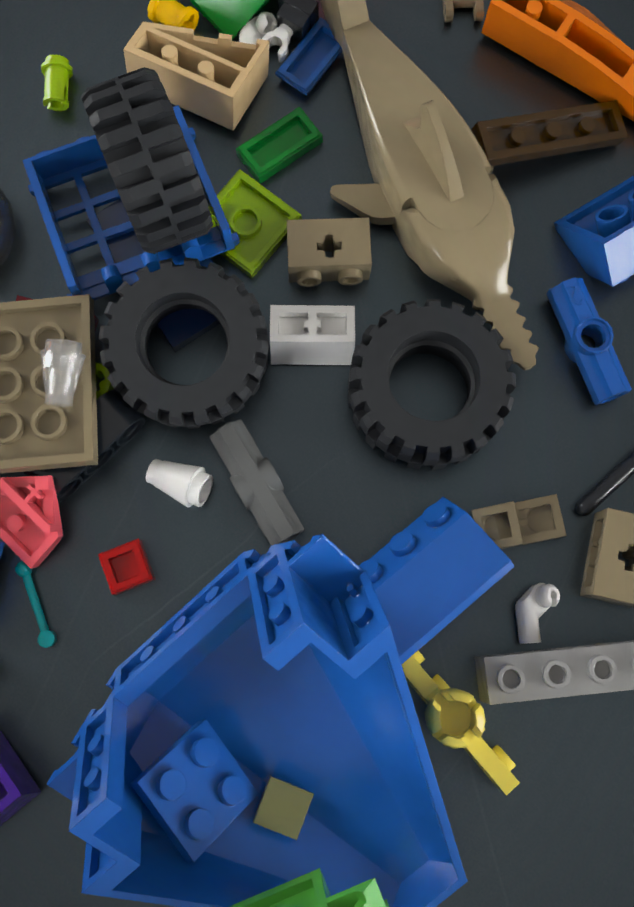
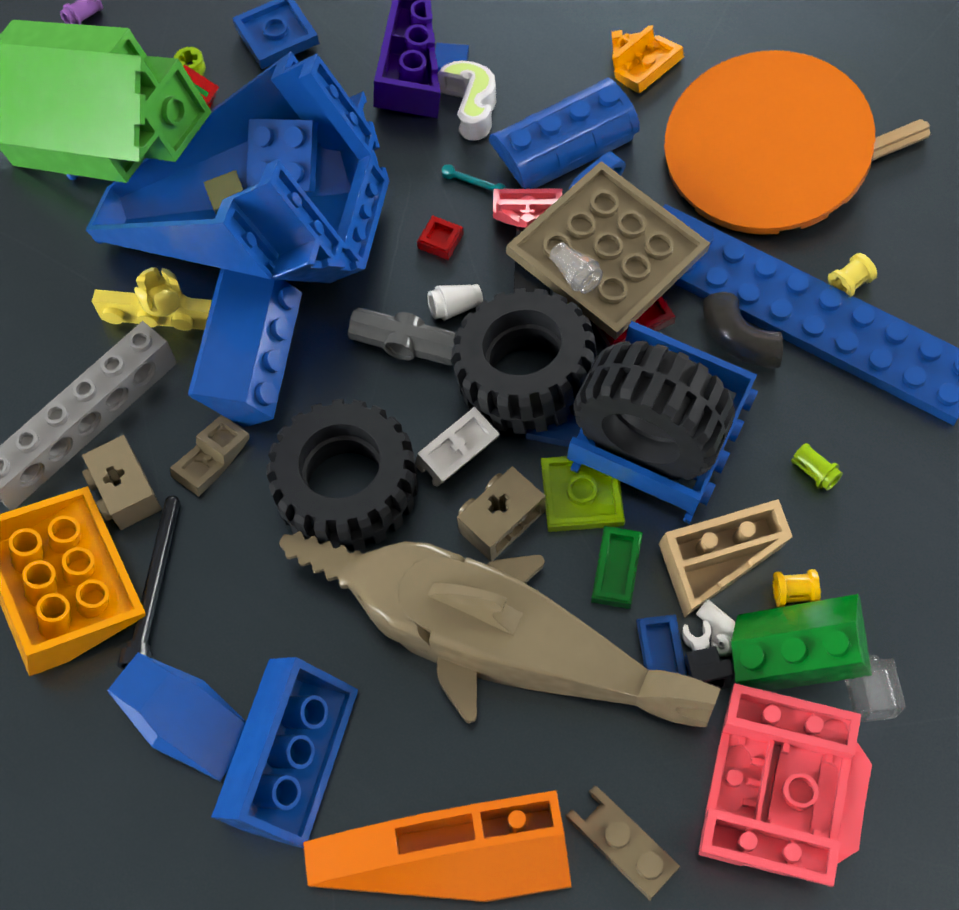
camera: 145 degrees right, 15 degrees down
dark brown plate [471,100,628,166] -> none
white arm [515,582,560,644] -> none
blue piece [546,277,632,405] -> none

